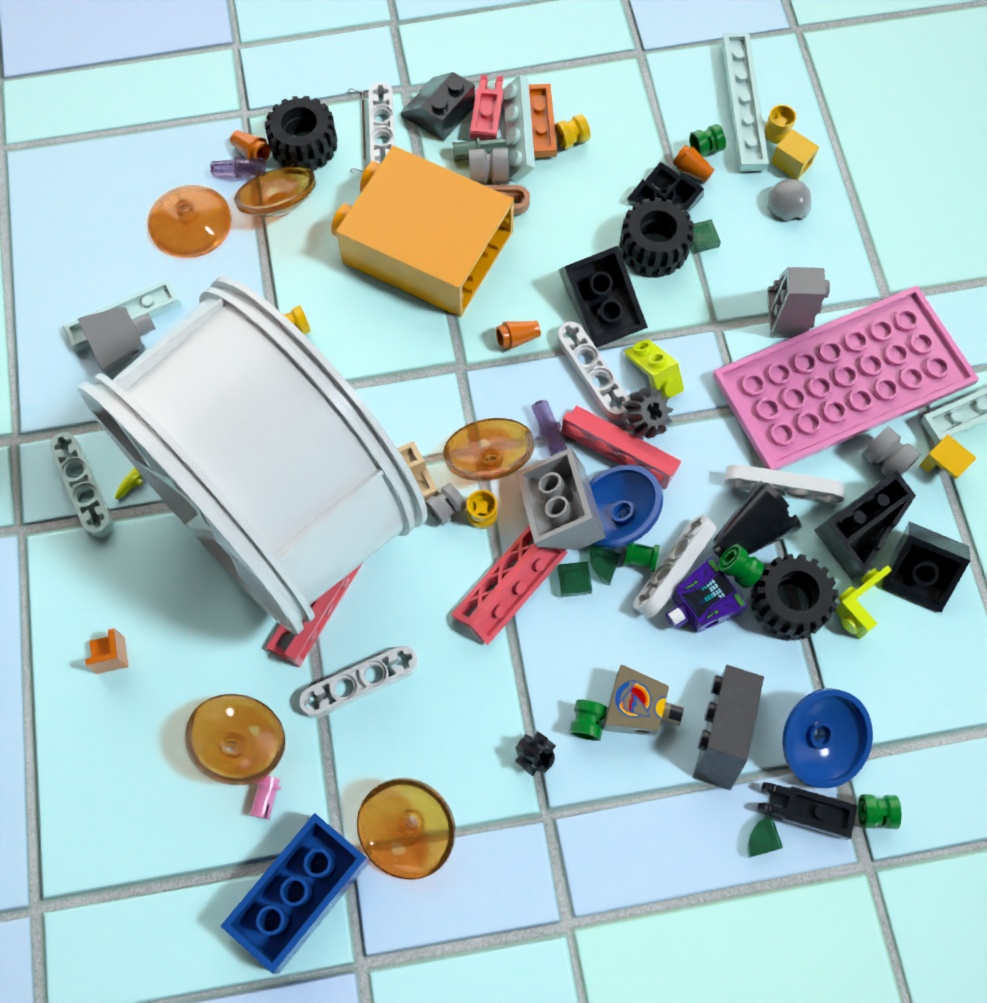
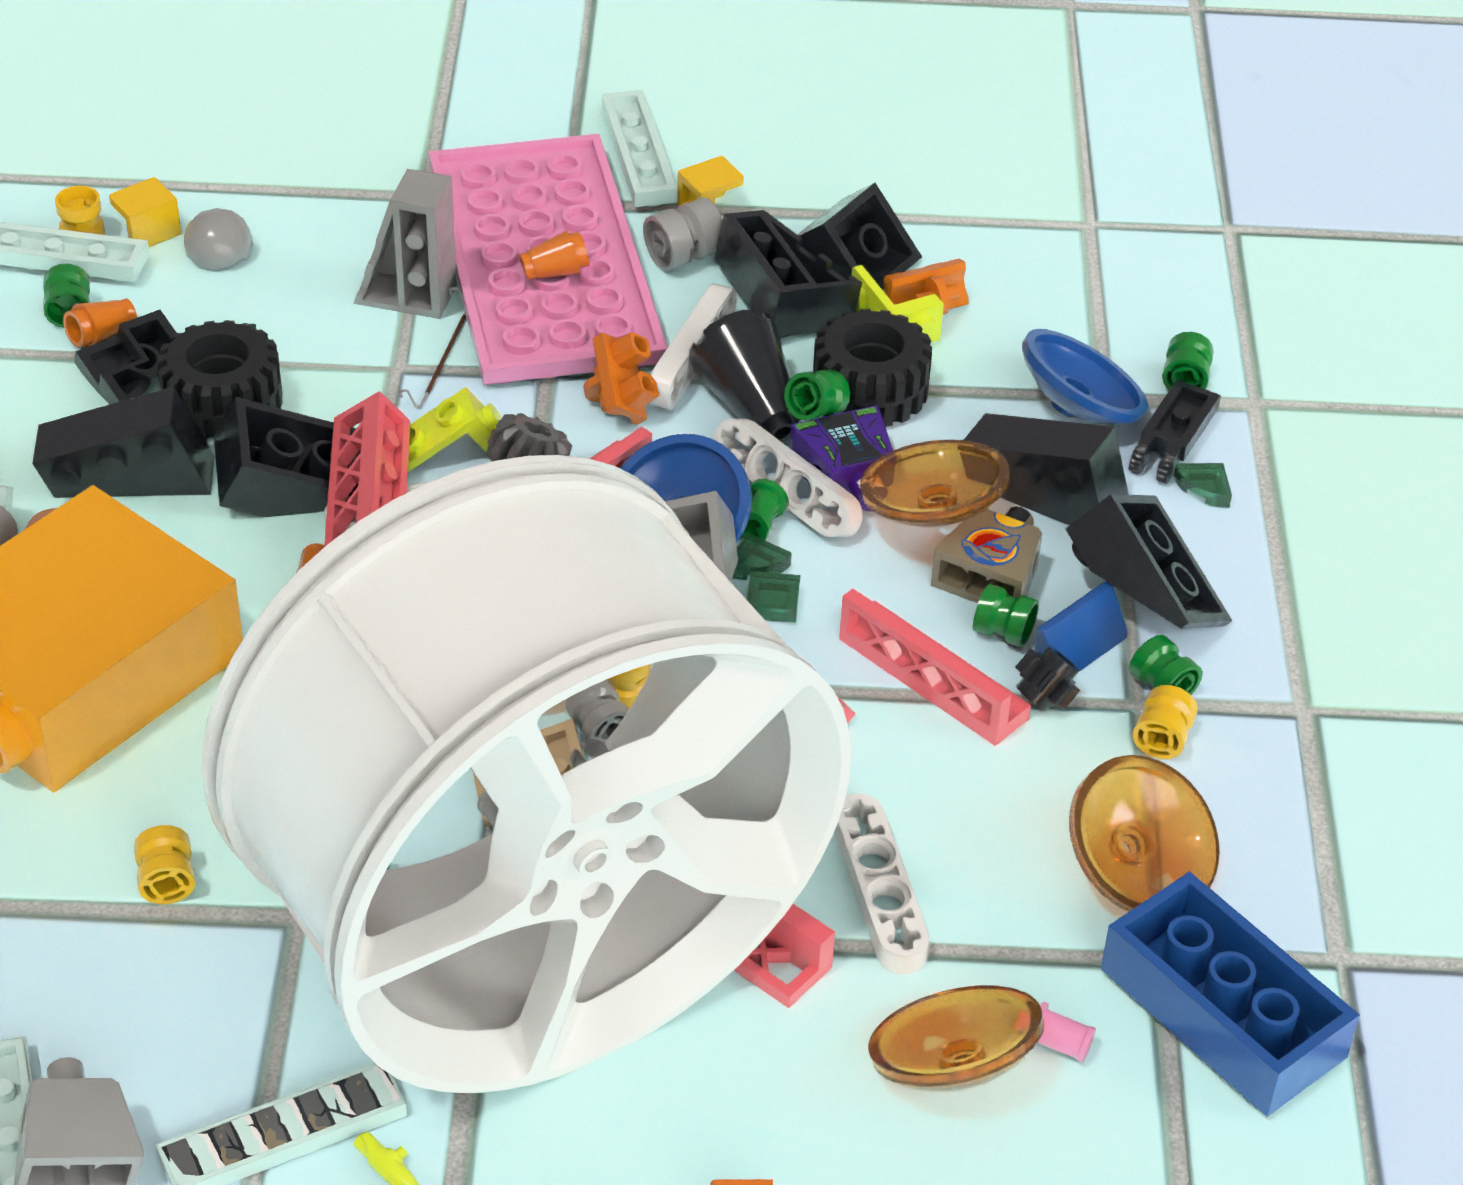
camera: 80 degrees left, 25 degrees down
none -> black wedge [32,386,215,498]
none -> coral fence [324,391,410,547]
none -> reddish brown piece [398,287,466,408]
none -> orange cone [519,230,590,281]
none -> orange hips [583,332,659,425]
none -> coral fence [839,588,1031,746]
none -> clear orange dish [860,440,1010,528]
none -> orange hips [884,258,969,315]
none -> blue slope [1034,581,1127,671]
none -> black slope [1065,494,1233,629]
none -> green wheel [1129,635,1203,695]
none -> yellow wheel [1132,685,1198,759]

